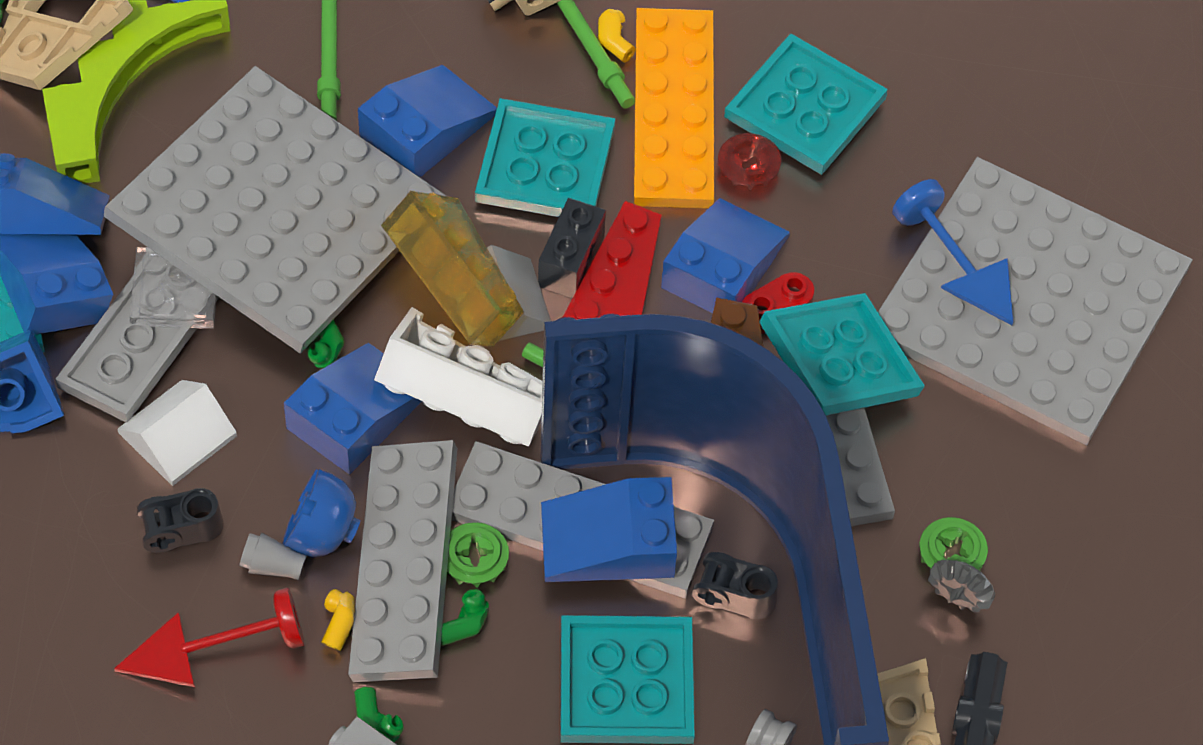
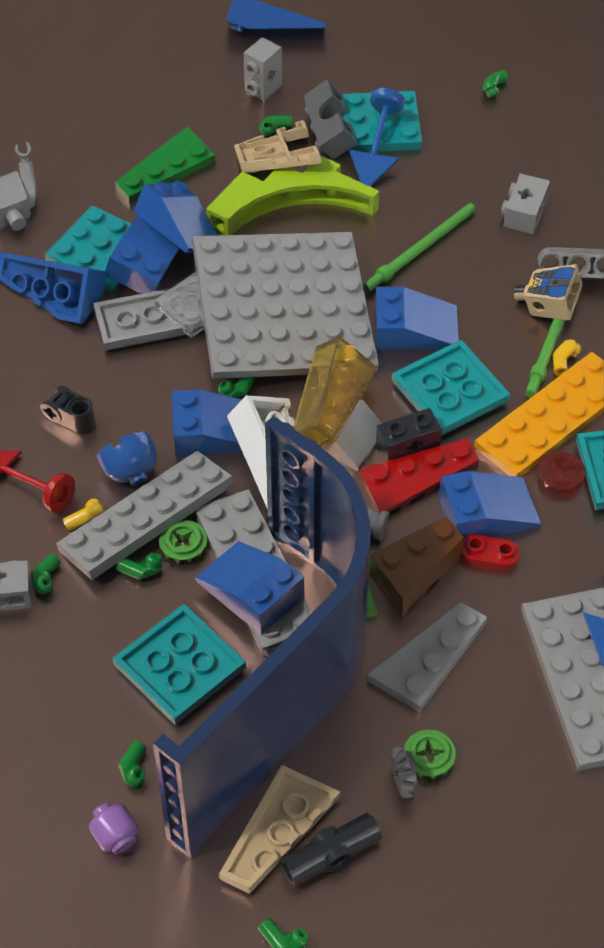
camera: 50 degrees right, 5 degrees down
white slope [118,380,237,486] -> none
light grey cone [239,532,306,580] -> none
teal plate [759,293,925,415] -> none

